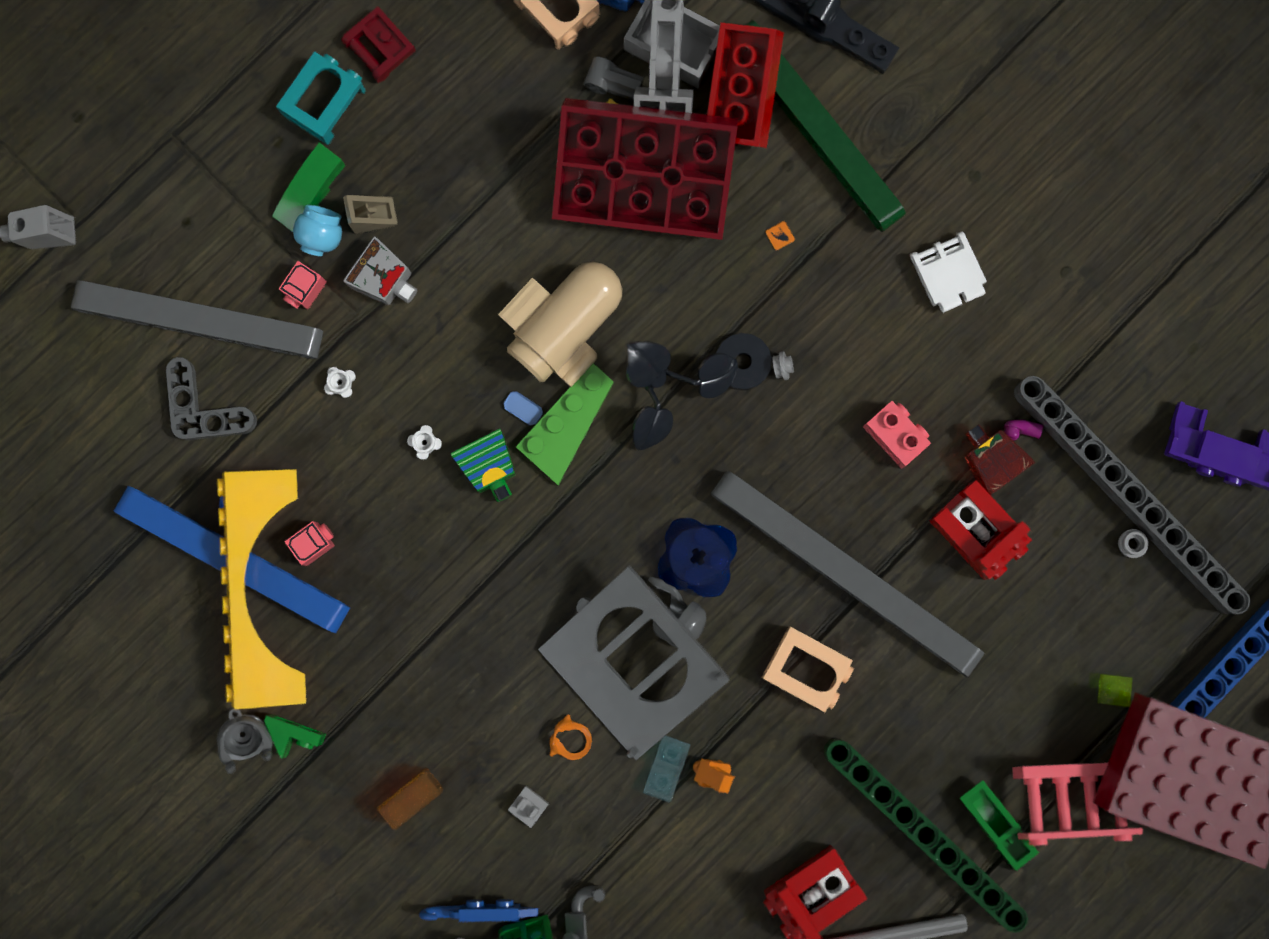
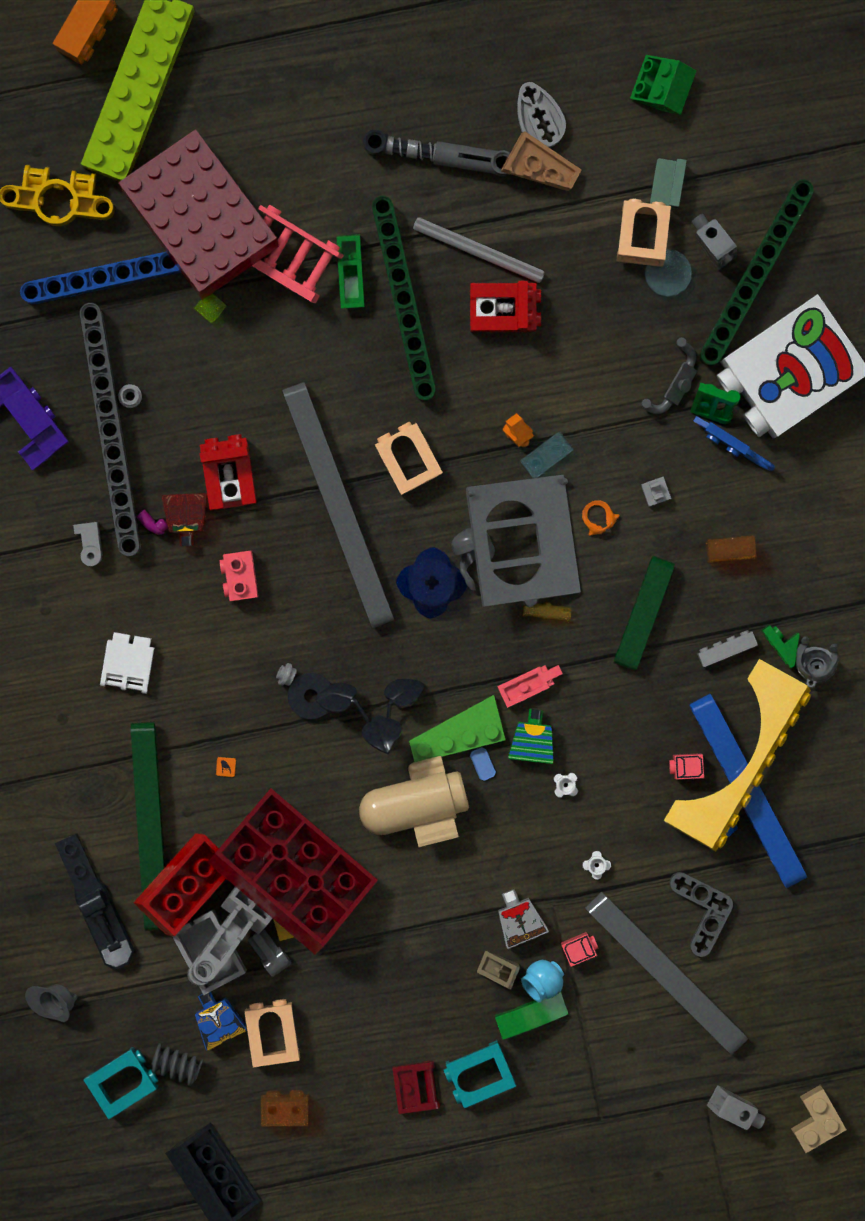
camera: 145 degrees left, 5 degrees up
none -> light grey leg [73,522,103,566]
none -> coral hinge [497,665,563,708]
none -> clear yellow pin [523,602,571,622]
none -> dark green beam [614,556,675,671]
none -> light grey piece [697,630,758,667]

